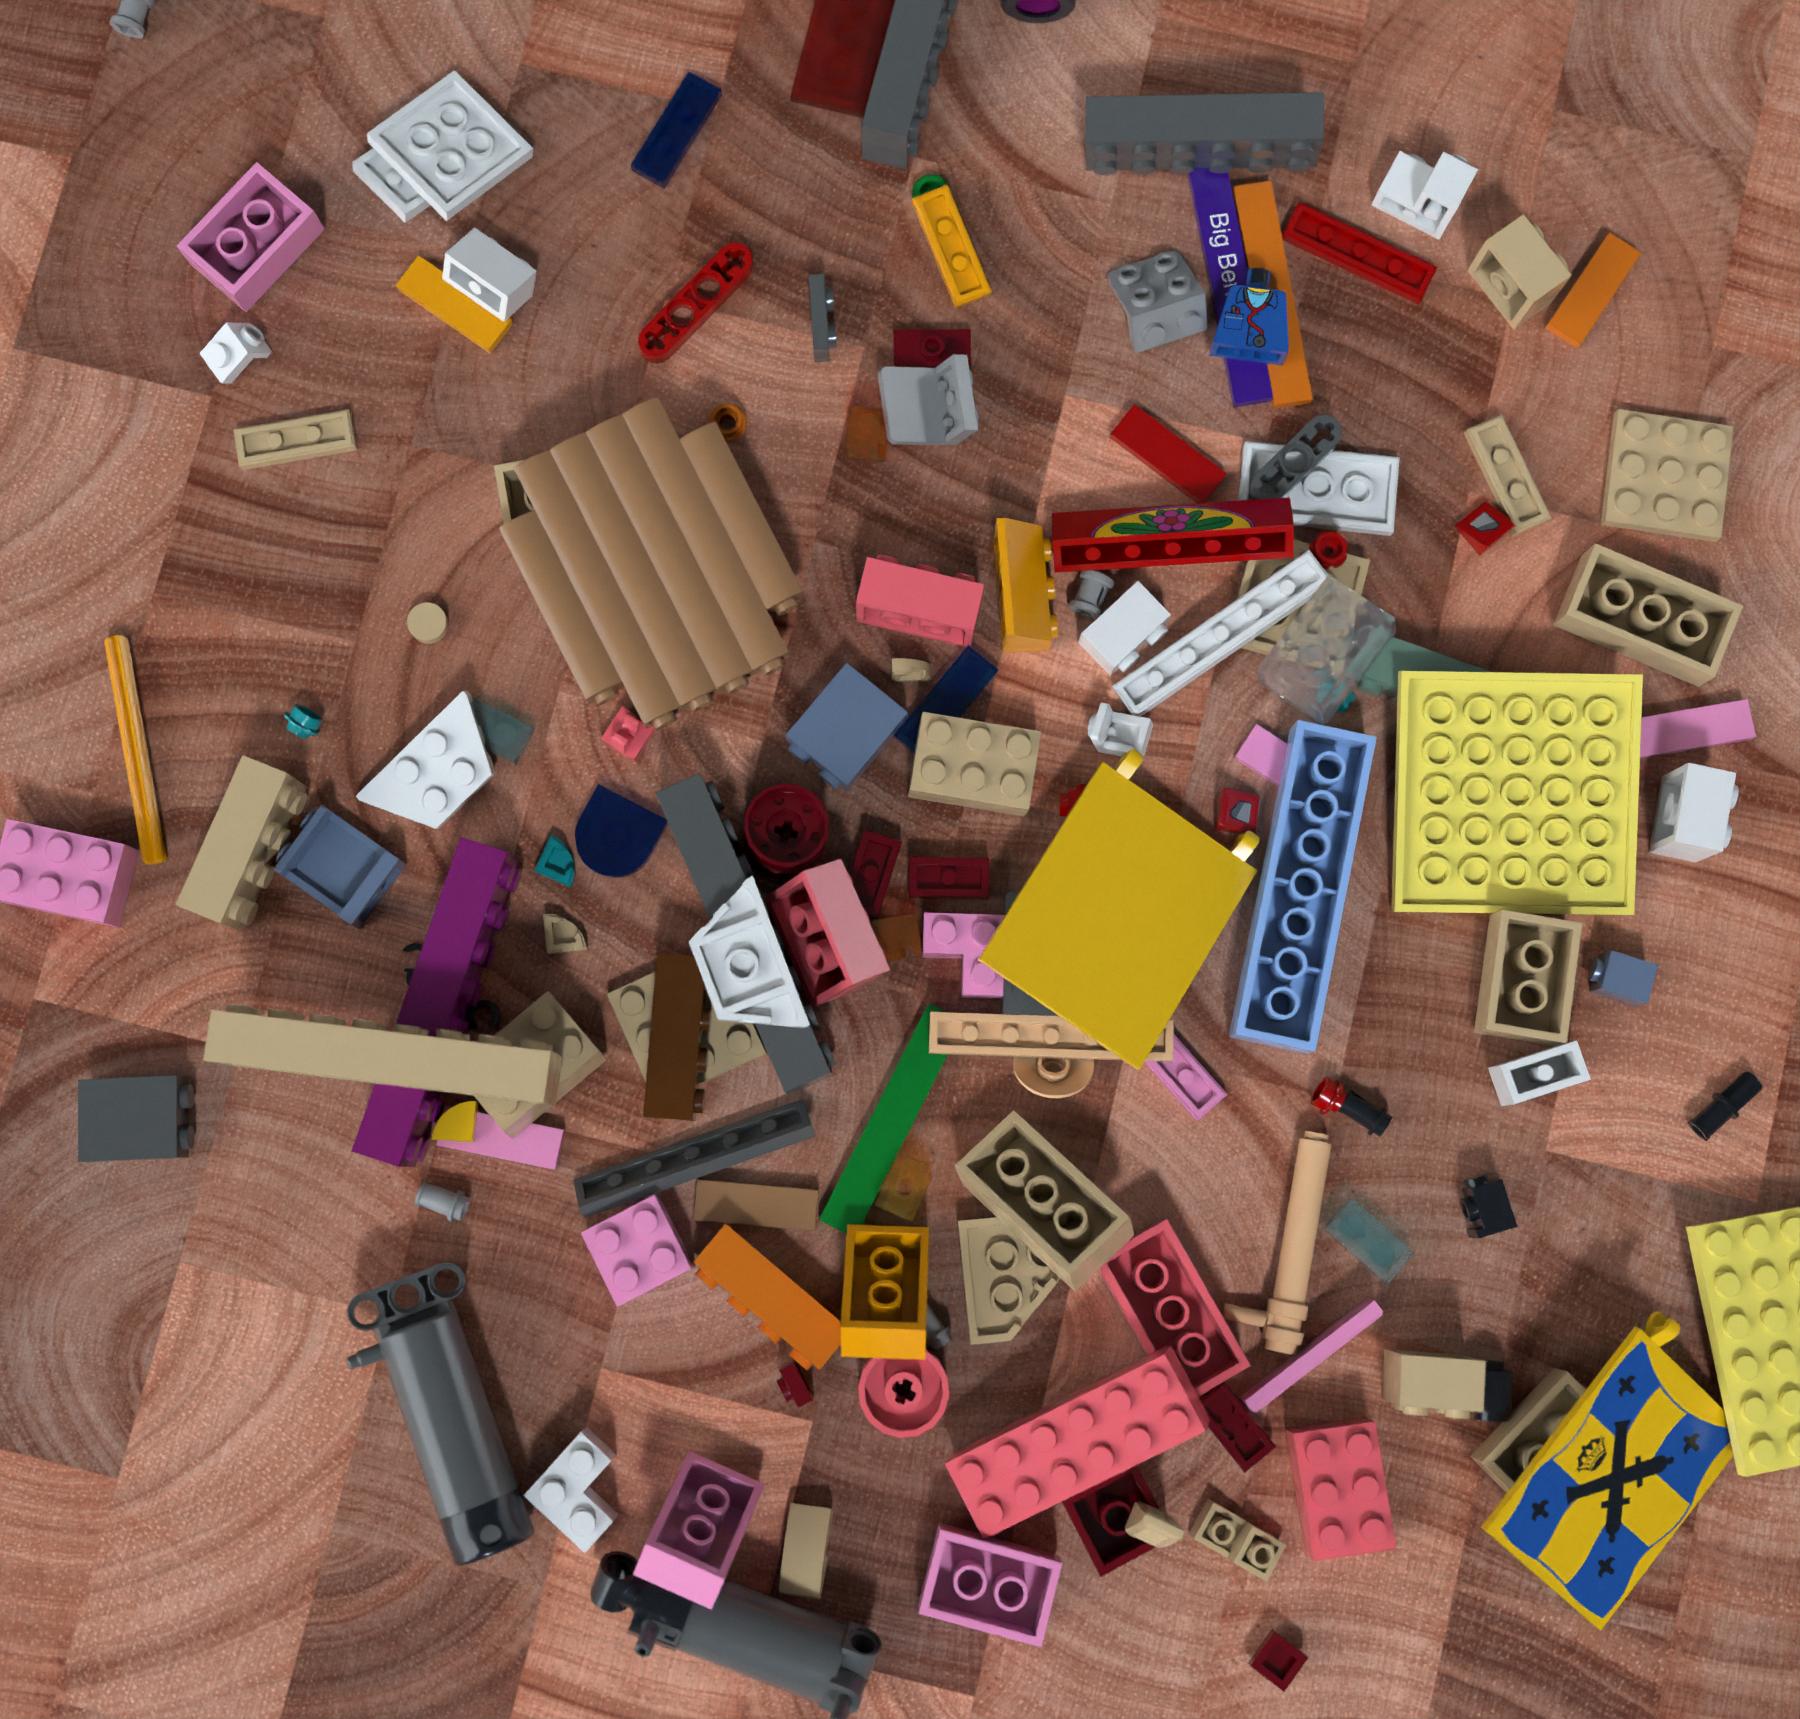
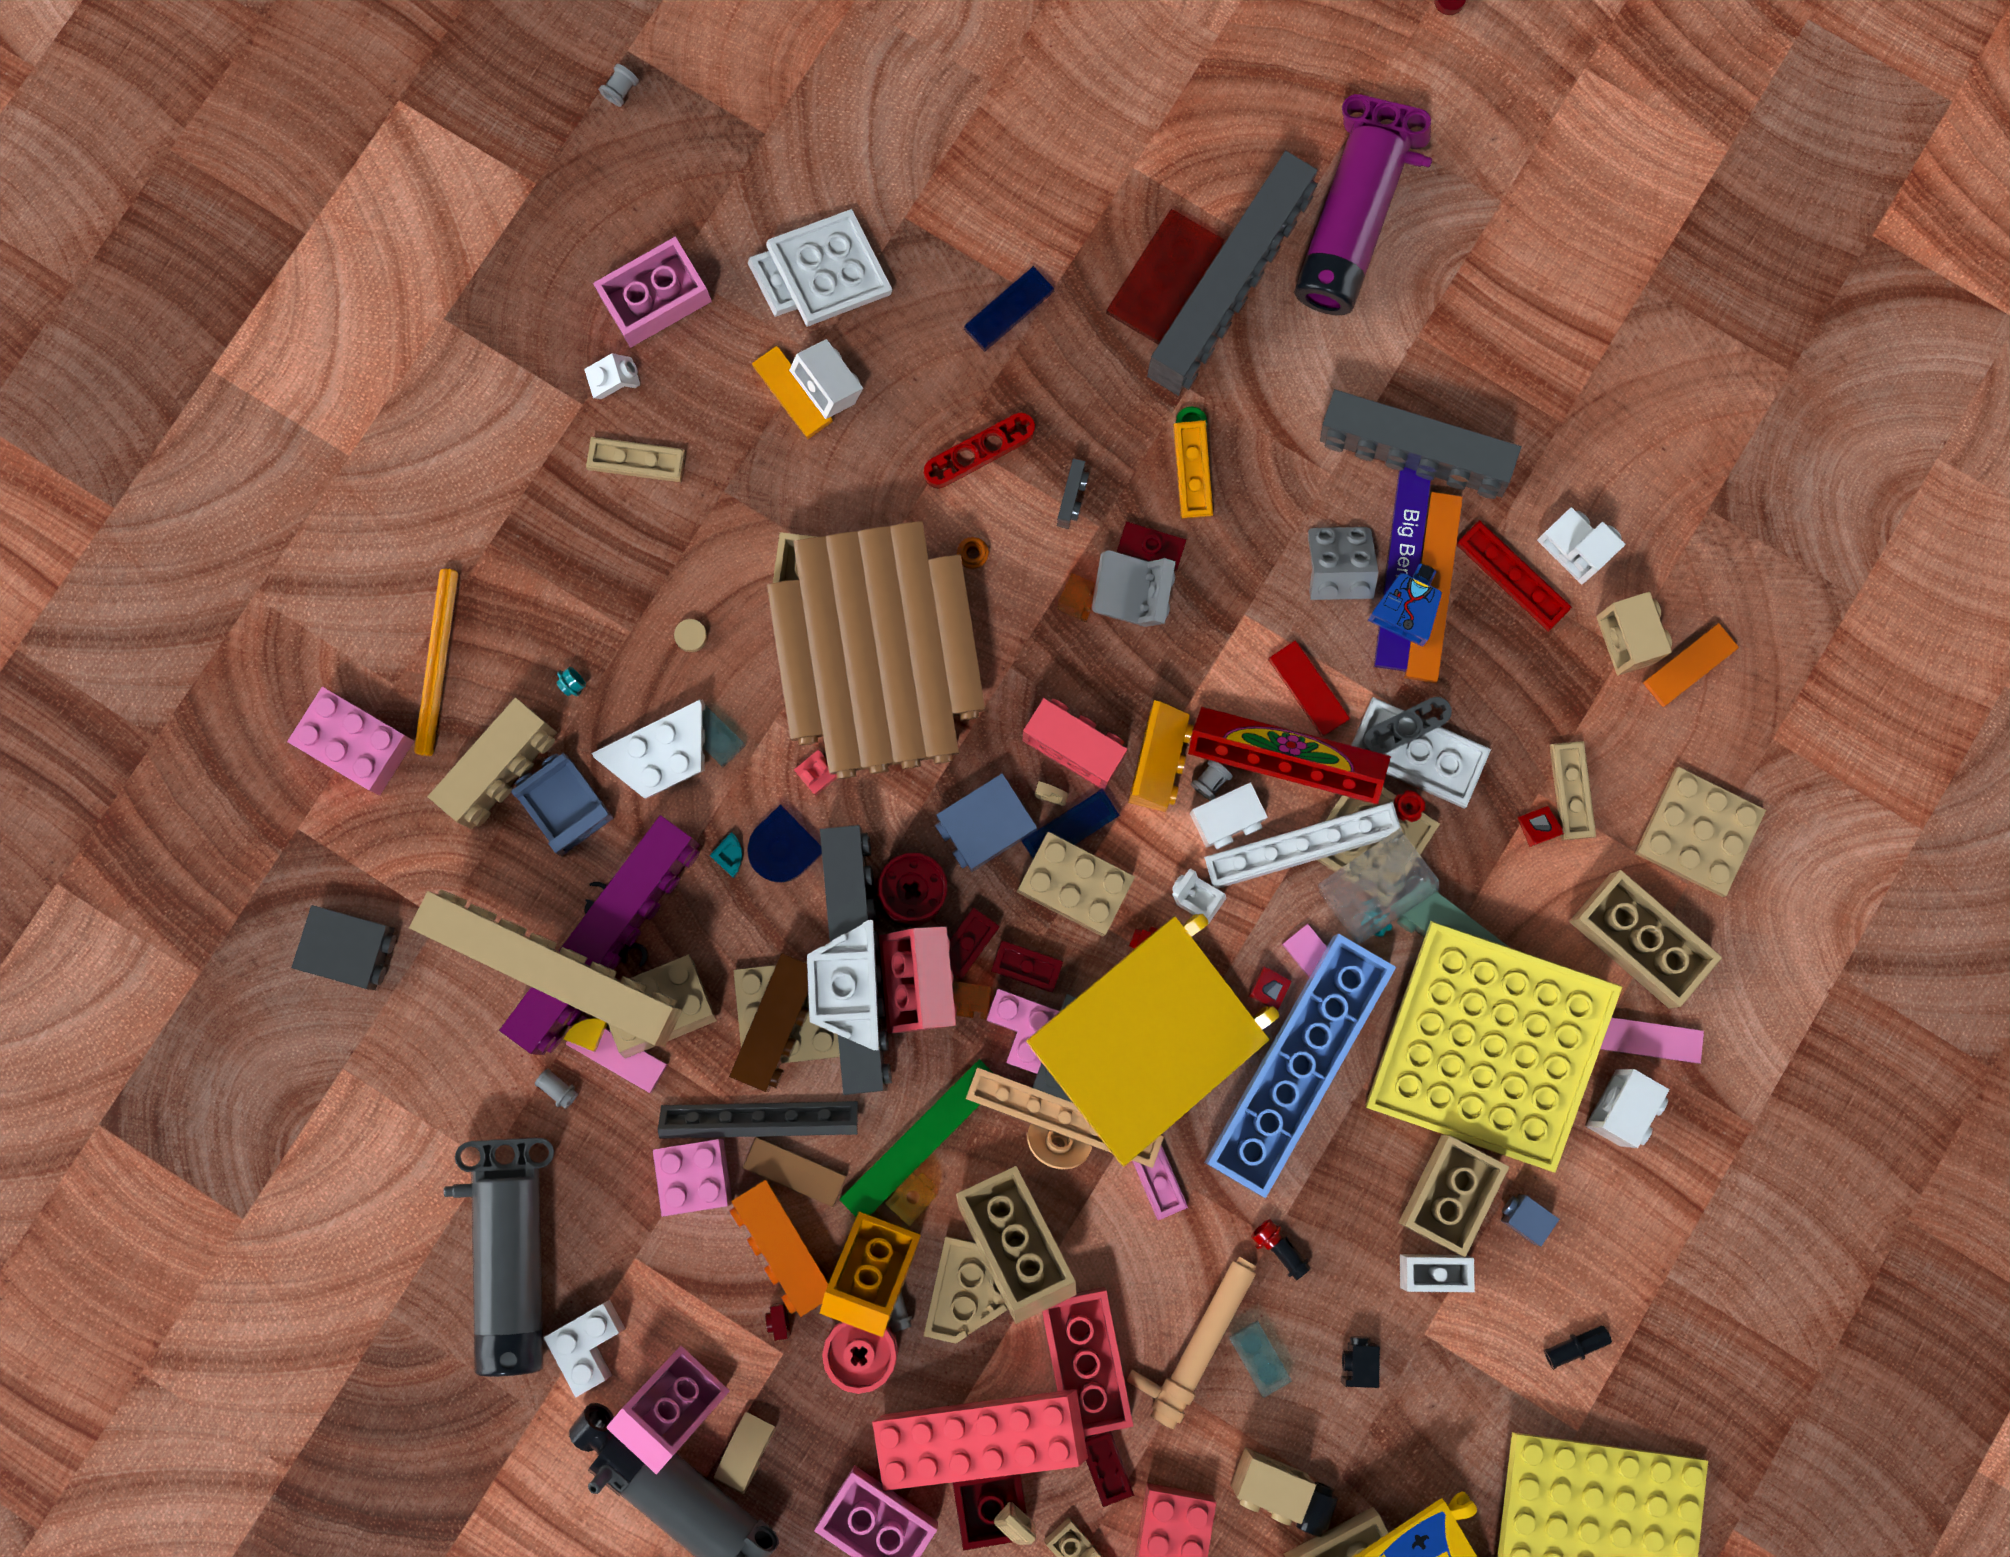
camera: 20 degrees right, 0 degrees up
tan tile [543,914,588,955] -> none
bright pink tile [1239,1298,1383,1413] -> none

